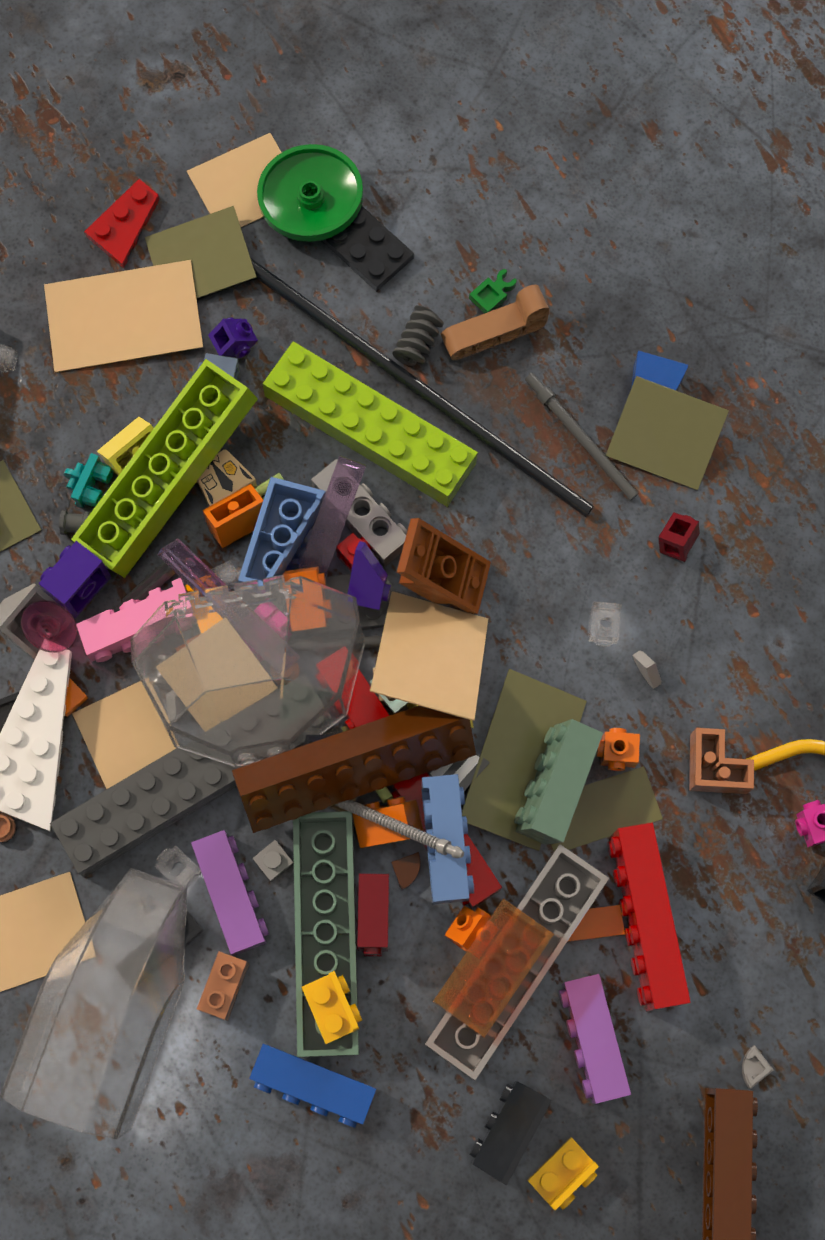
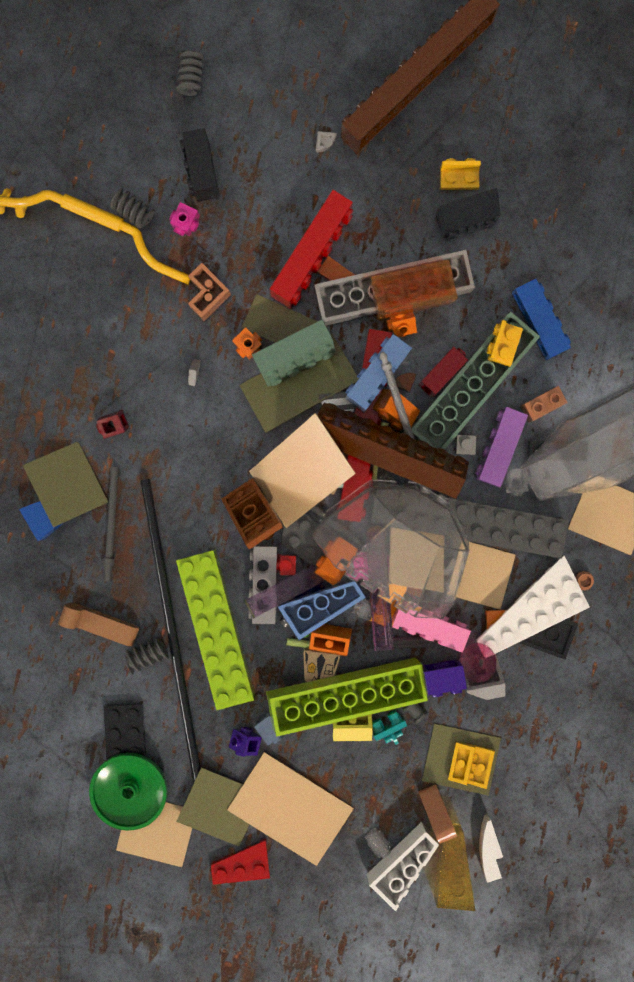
camera: 135 degrees left, 15 degrees up
dark purple slope [346,541,391,610] -> none
green plate [469,269,517,314] -> none
medium lavender brick [559,974,631,1104] -> none
clear brick [588,602,622,647] -> none

